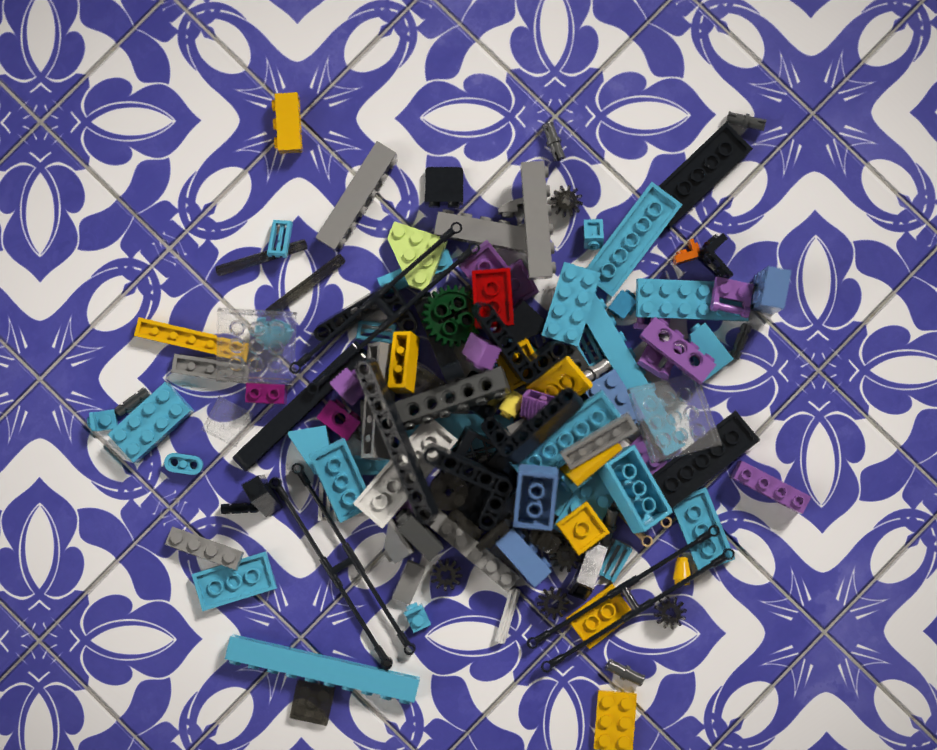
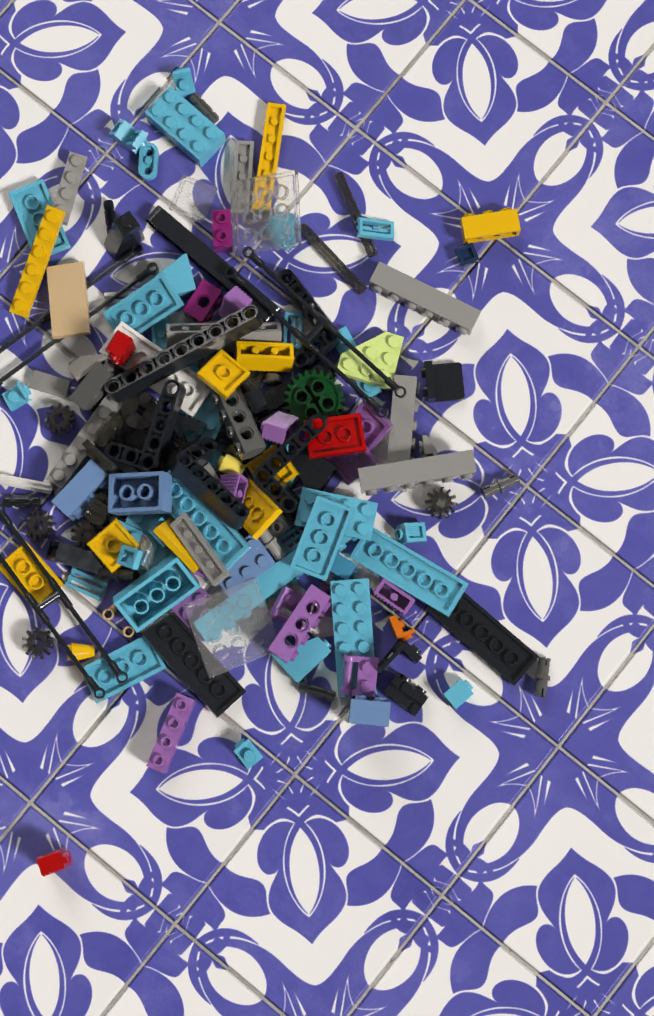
camera: 85 degrees right, 5 degrees down
none -> black axle [3,496,41,507]
none -> yellow plate [9,205,66,318]
none -> red brick [36,847,73,877]
none -> tan tile [46,261,91,339]
none -> red brick [105,330,136,366]
none -> medium azure brick [108,120,148,154]
none -> medium azure bracket [116,545,143,570]
none -> clear brick [137,535,155,571]
none -> yellow tile [196,349,251,400]
none -> medium azure bracket [233,738,263,770]
none -> dark grey tile [263,373,282,386]
none -> medium azure plate [290,494,354,581]
none -> medium lavender brick [373,578,415,616]
none -> black brick [383,674,428,716]
none -> medium azure brick [442,679,474,709]
none -> dark blue plate [455,242,480,268]

